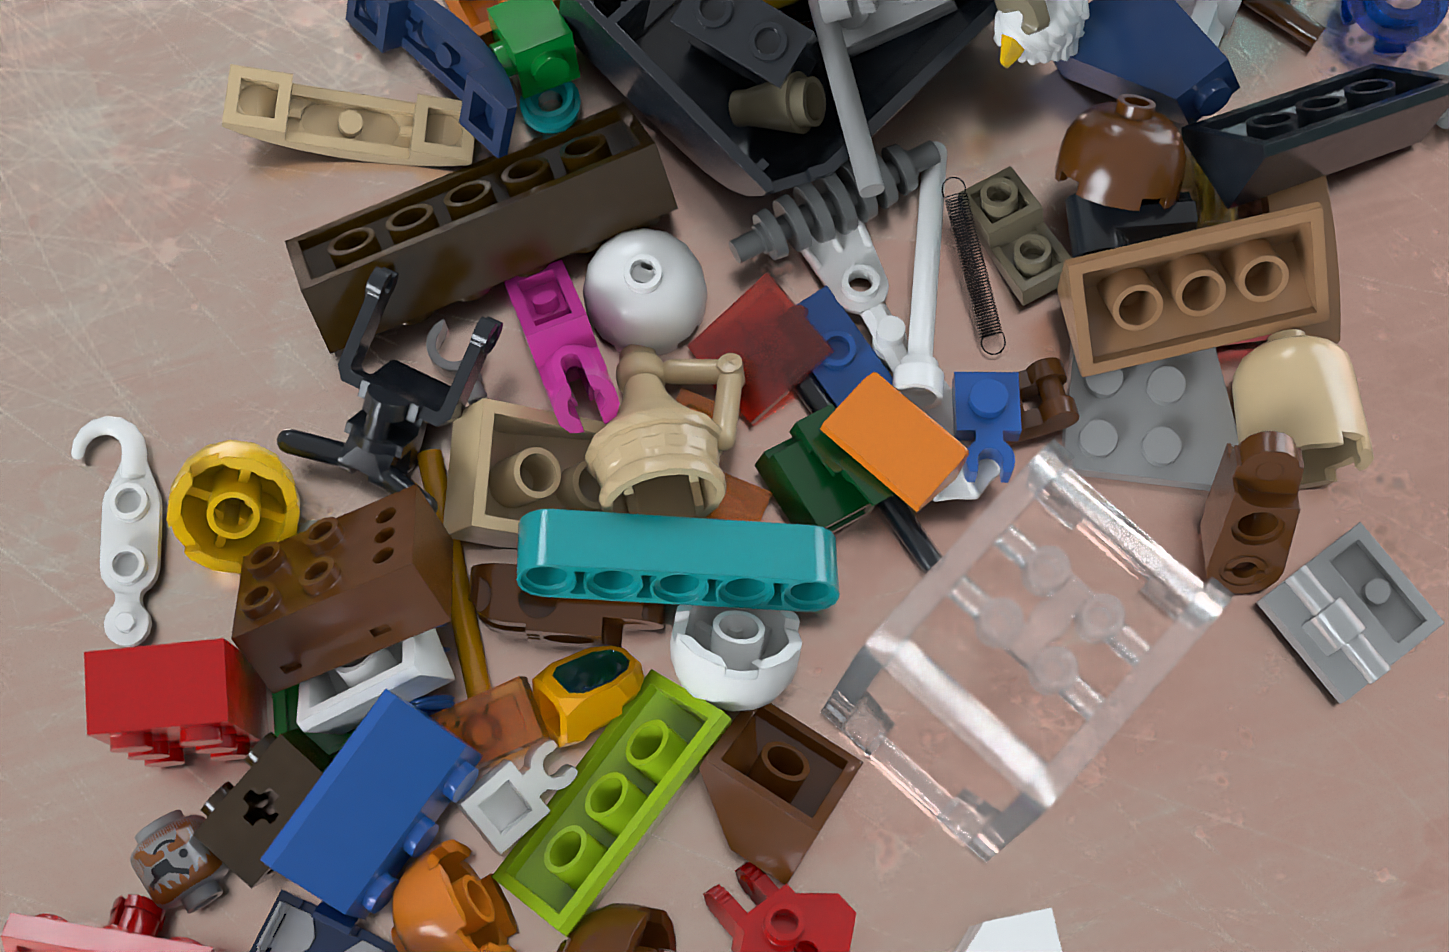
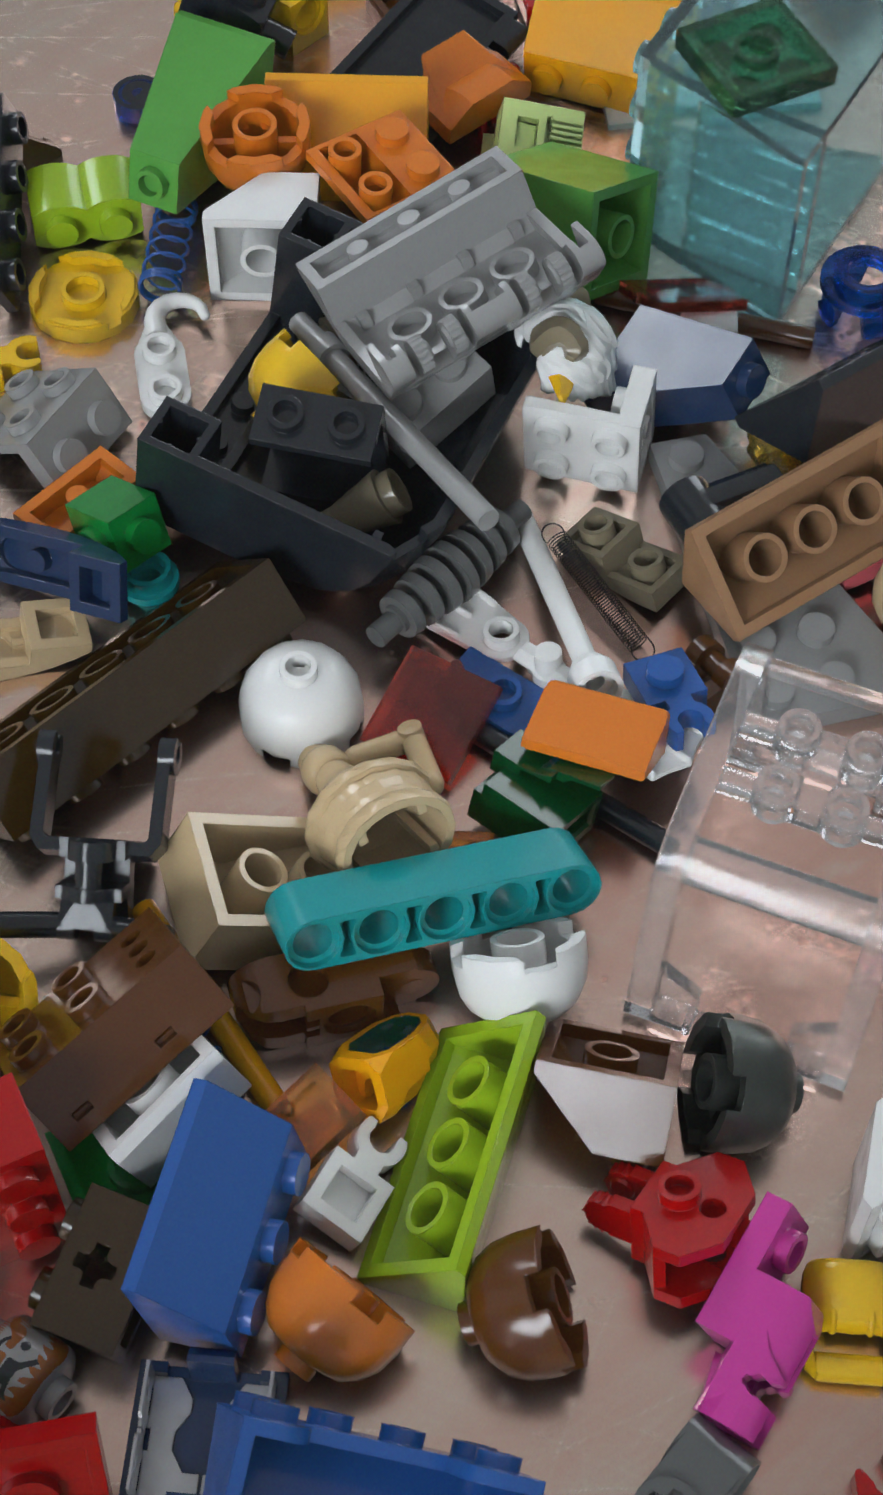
camera: 20 degrees left, 20 degrees down
light grey piece [426,319,488,405] -> none
dark pink plate [504,260,620,433] -> none
reddish brown cylinder [1055,94,1186,211] -> none
none -> white bracket [522,365,657,493]
none -> pearl dark grey cylinder [677,1012,804,1154]

